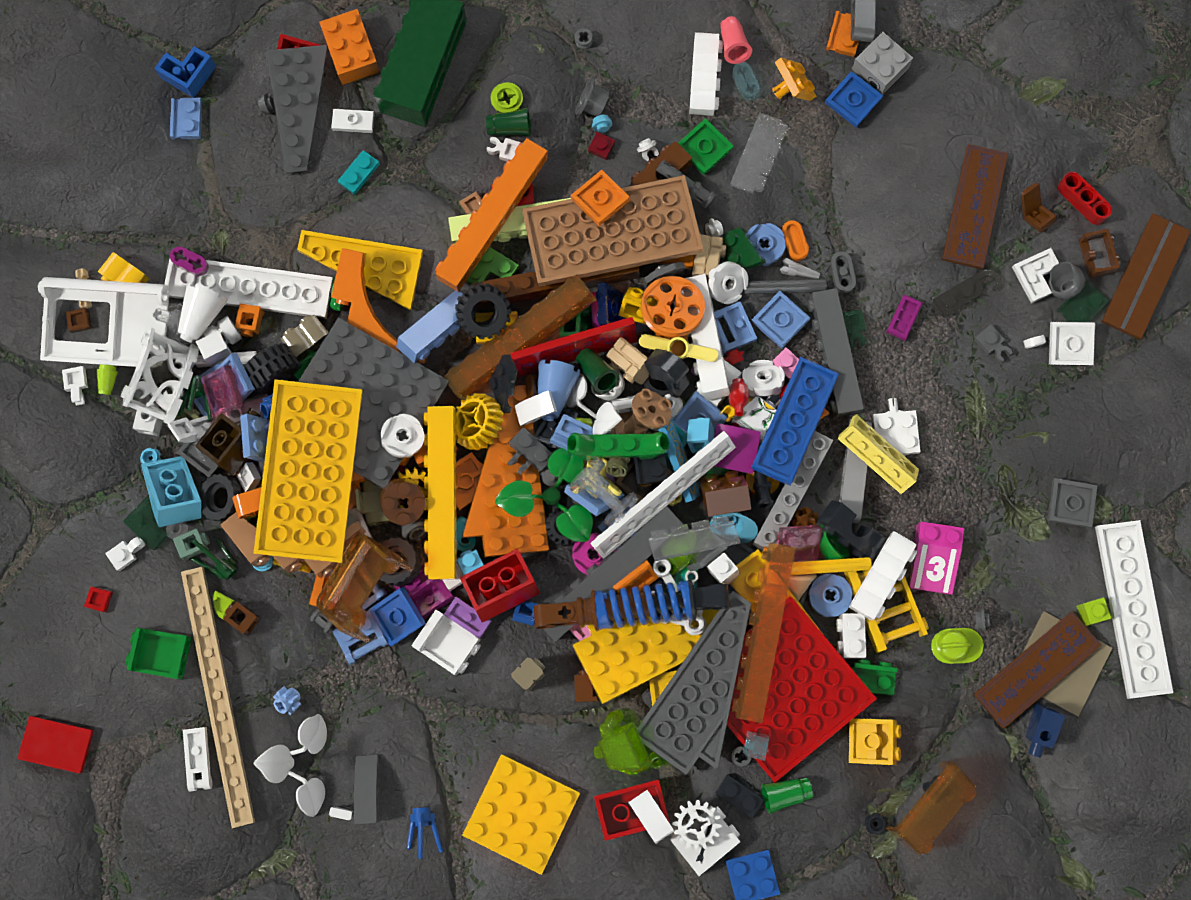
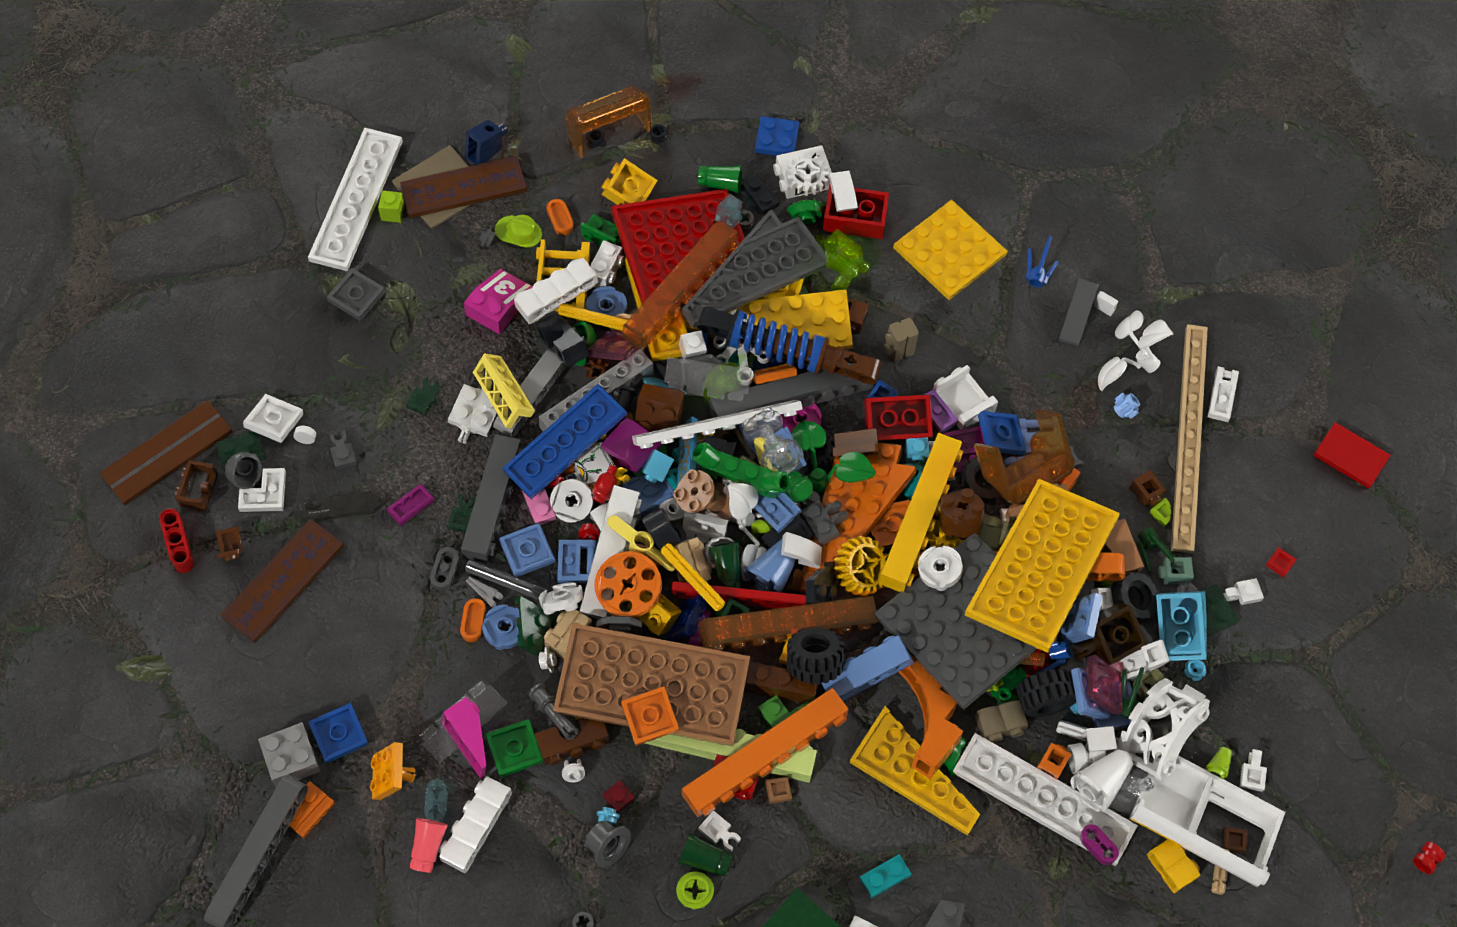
camera: 165 degrees left, 15 degrees down
green panel [125,627,192,680] -> none
none -> clear green plate [406,377,439,416]
none -> dark pink slope [442,697,486,779]
none -> orange tile [546,199,574,236]
none -> yellow axle [661,543,725,611]
none -> green piece [787,199,826,225]
none -> reddish brown panel [833,429,879,459]

